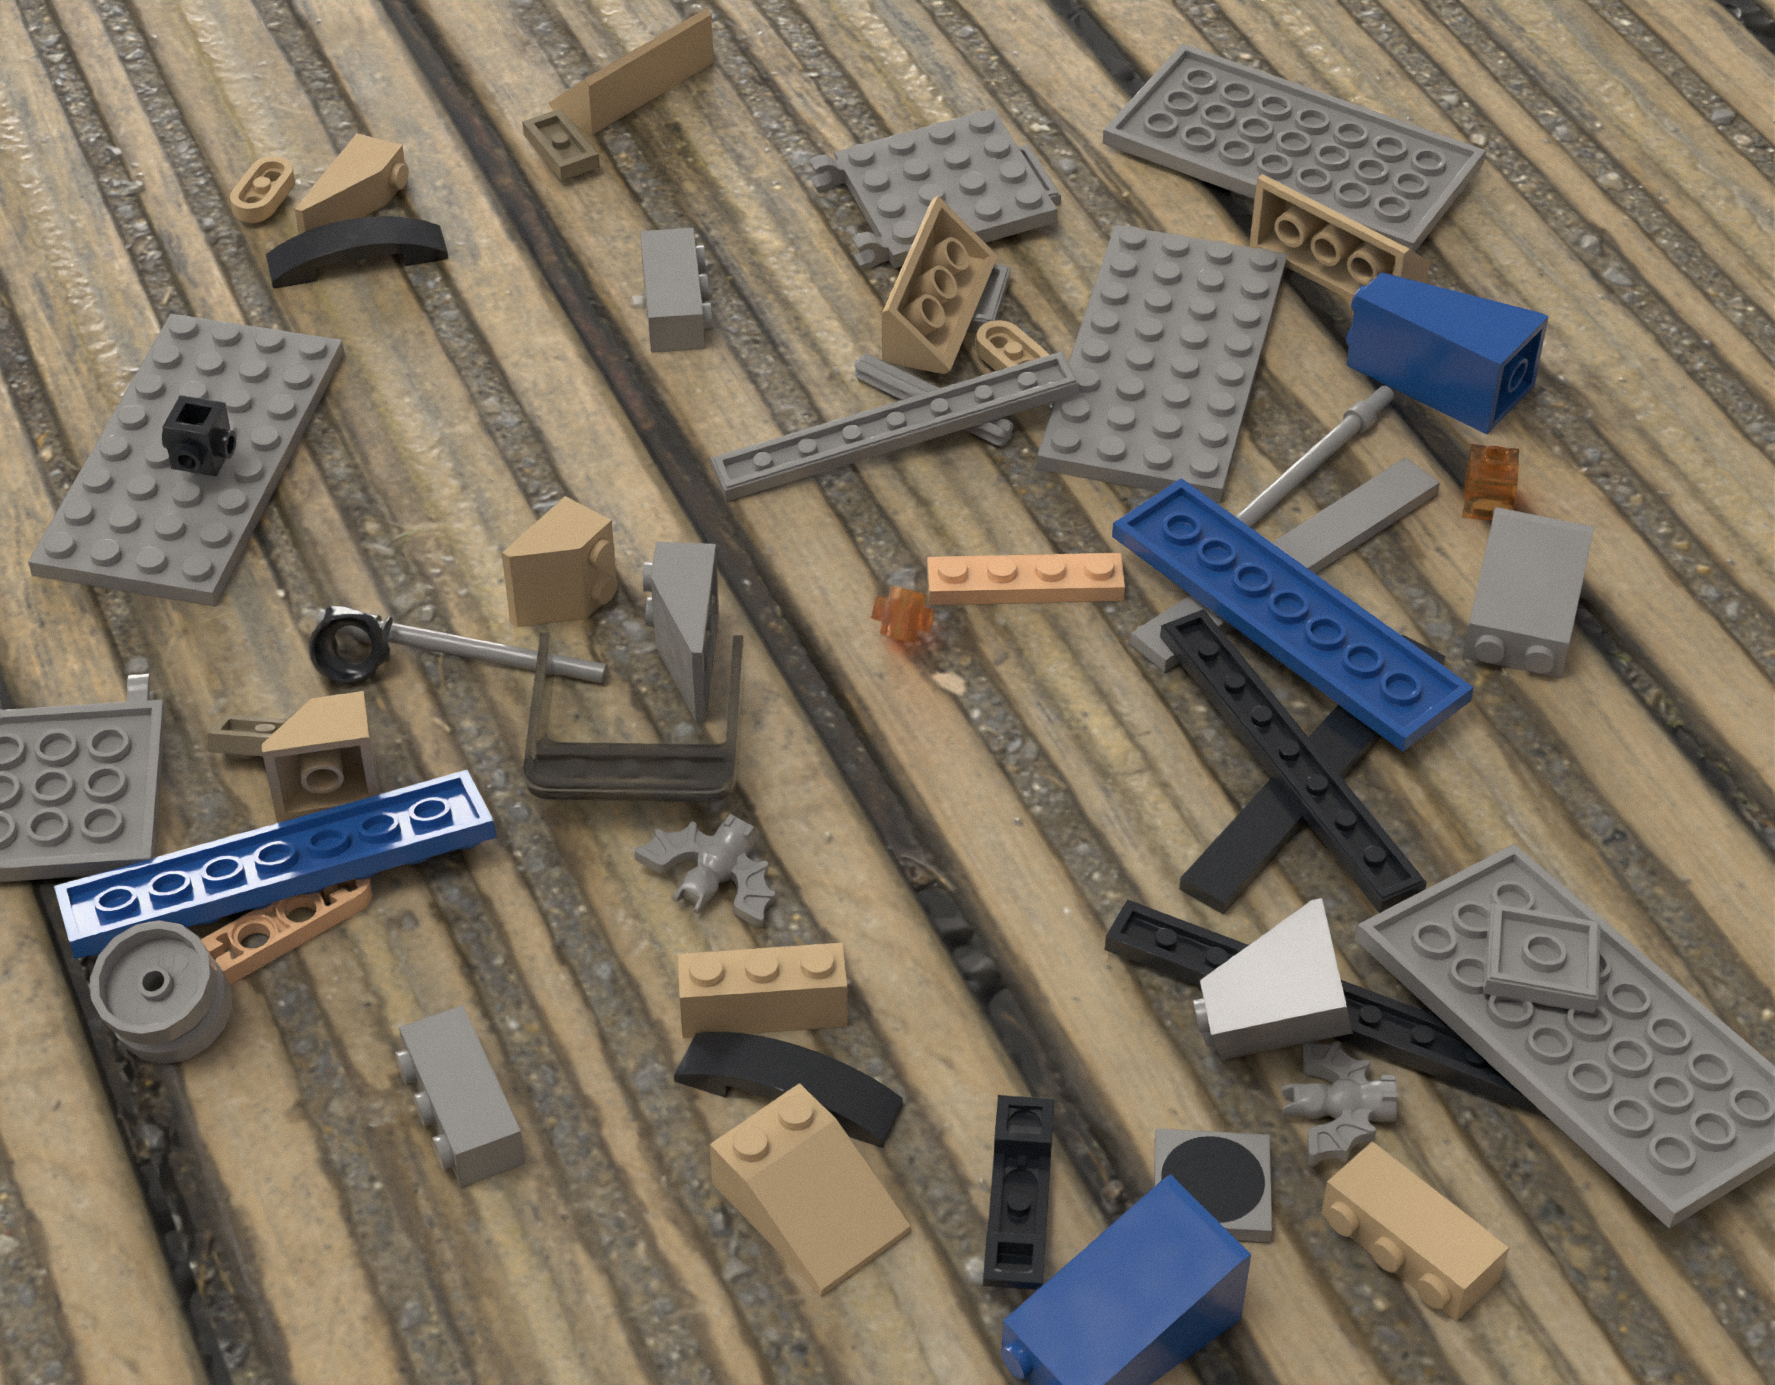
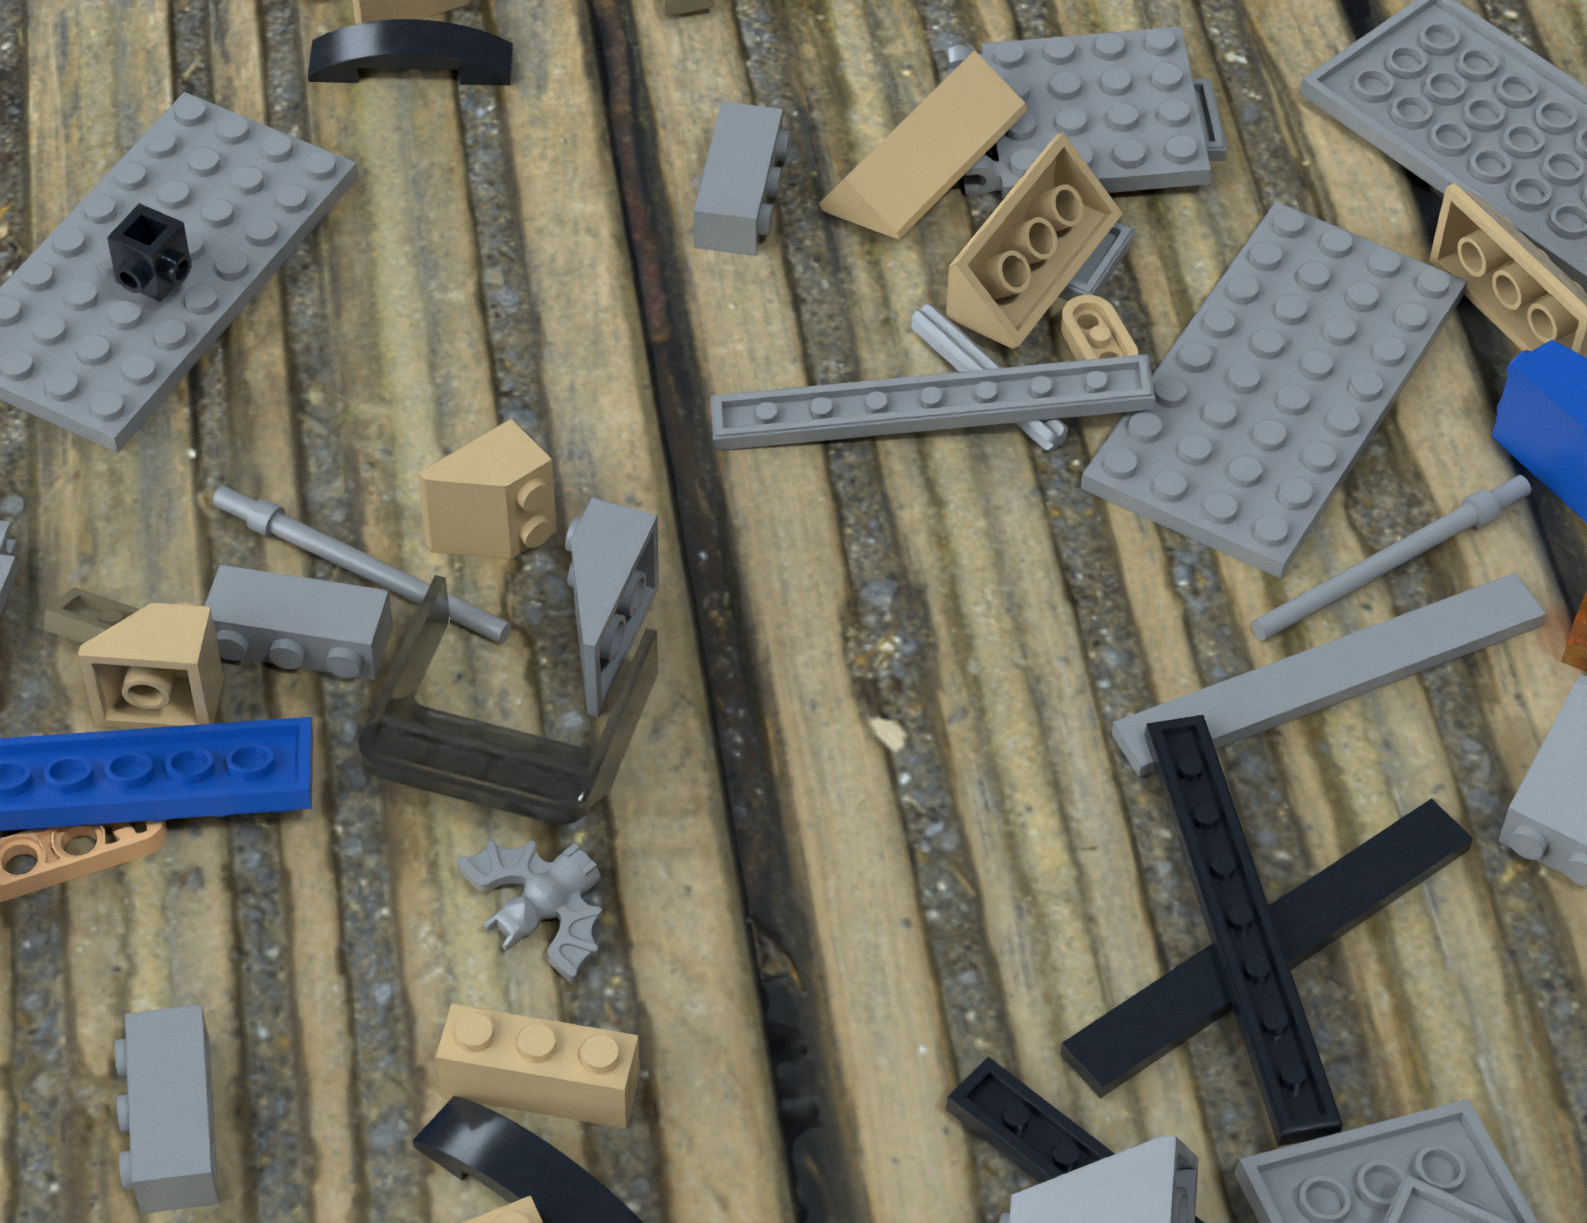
camera: 15 degrees right, 5 degrees up
black piece [308,606,393,684] -> none
clear orange gear [871,586,935,643] -> none
light nougat plate [927,553,1125,605] -> none
blue plate [1112,478,1474,752] -> none
none -> light grey brick [205,565,393,680]
none -> tan slope [819,50,1028,240]

